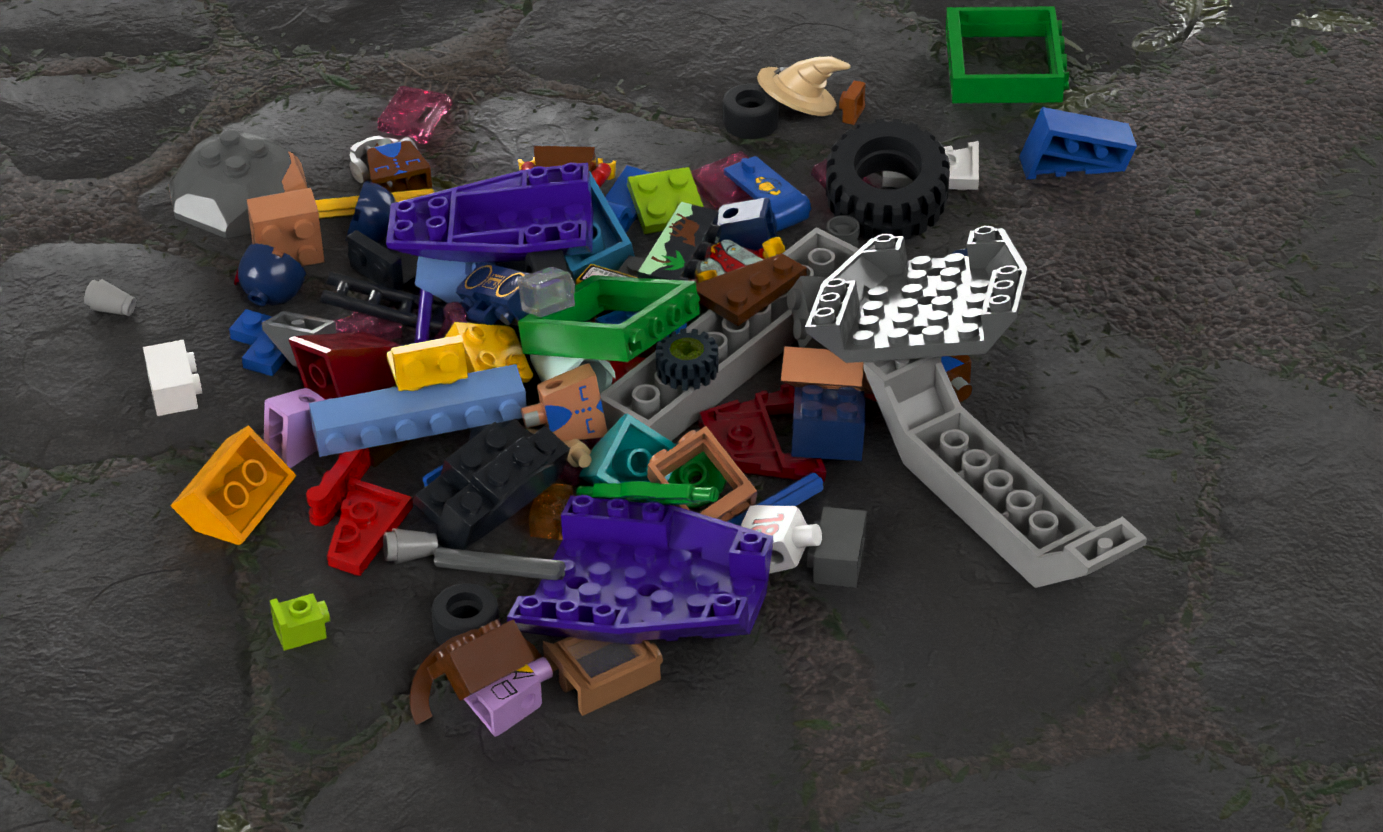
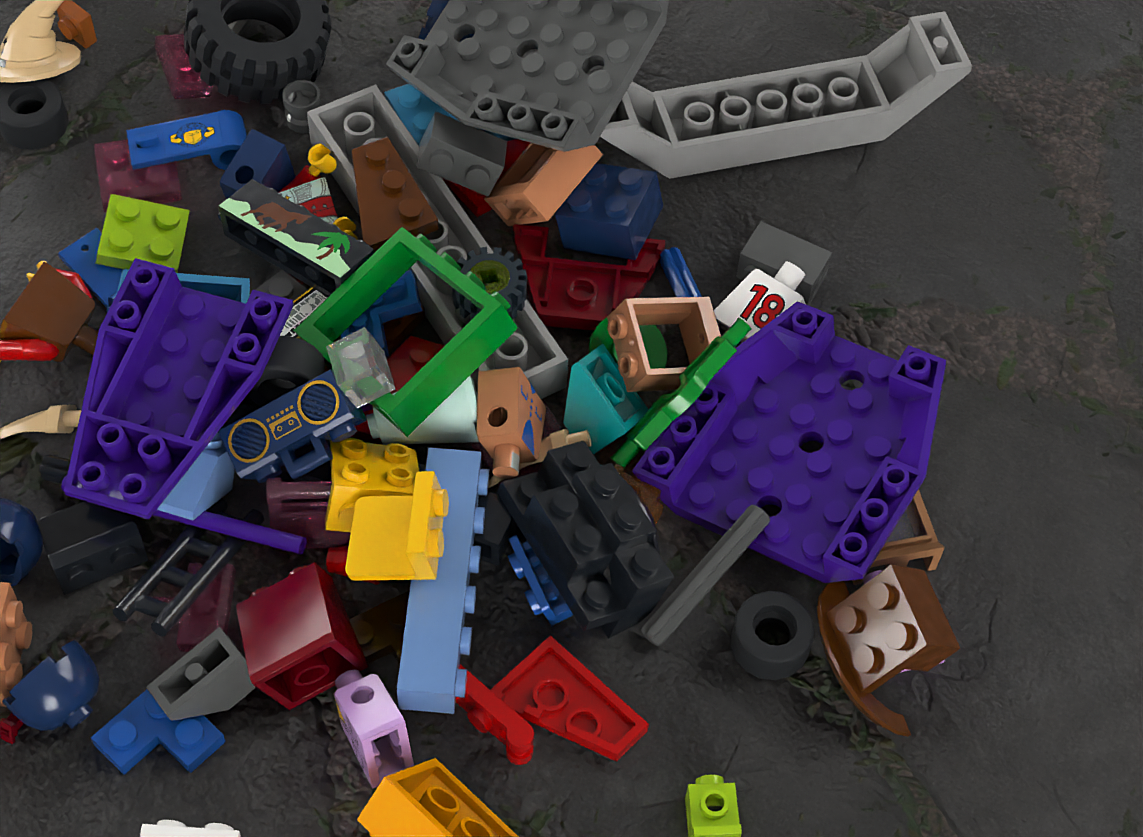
camera: 75 degrees left, 15 degrees up
light grey cone [383,528,438,564] -> none

